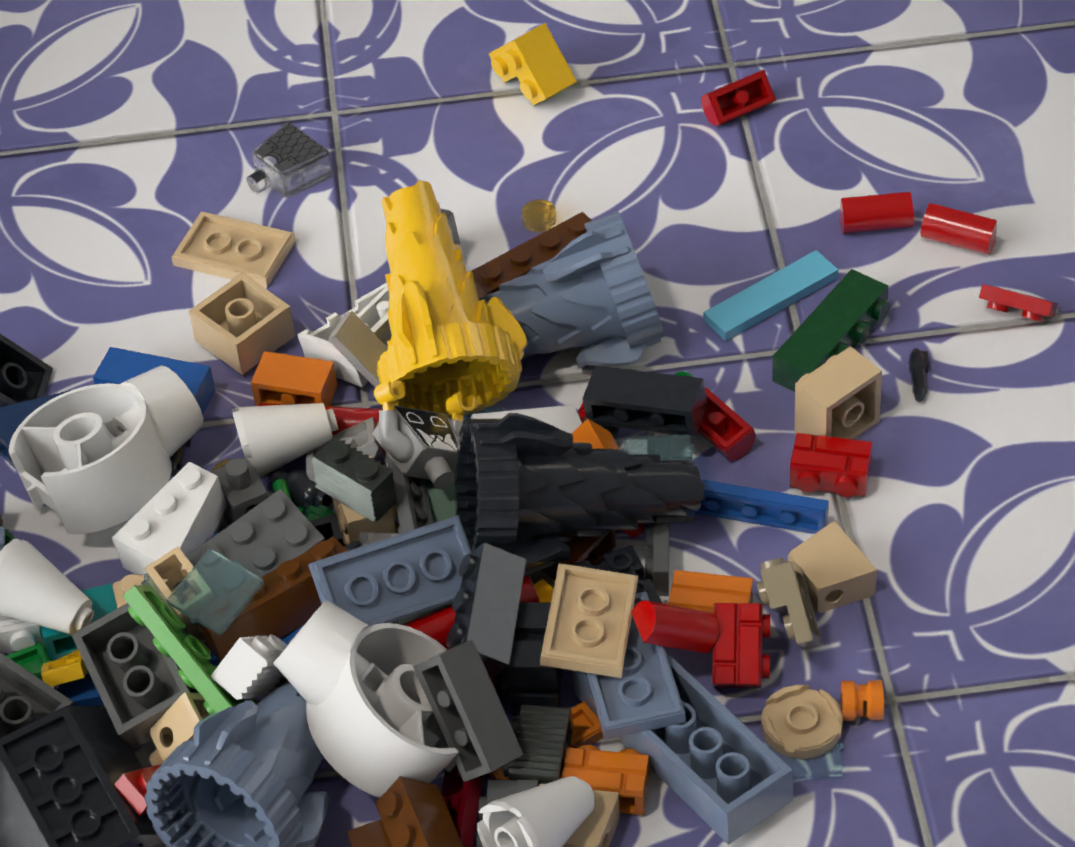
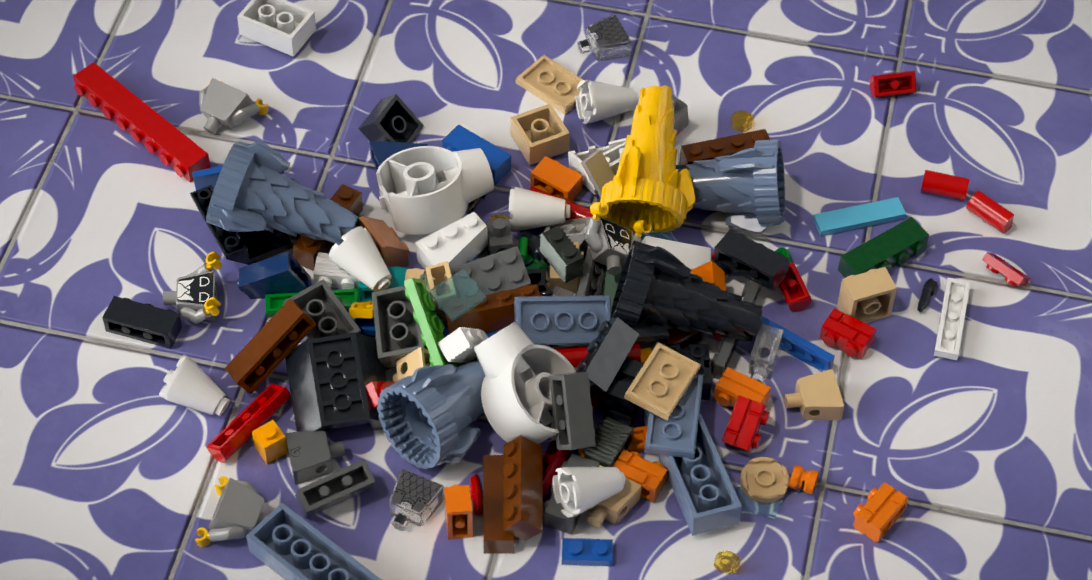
camera: 15 degrees right, 5 degrees up
yellow brick [488,23,577,105] -> none
clear light blue piece [620,435,695,460] -> none
red brick [631,600,719,654] -> none
dark tan plate [757,558,823,649] -> none
none -> nougat slope [359,216,410,268]
none -> white cone [575,80,638,124]
none -> clear torso [748,324,784,384]
none -> orange brick [853,482,908,543]
none -> white plate [934,278,971,360]

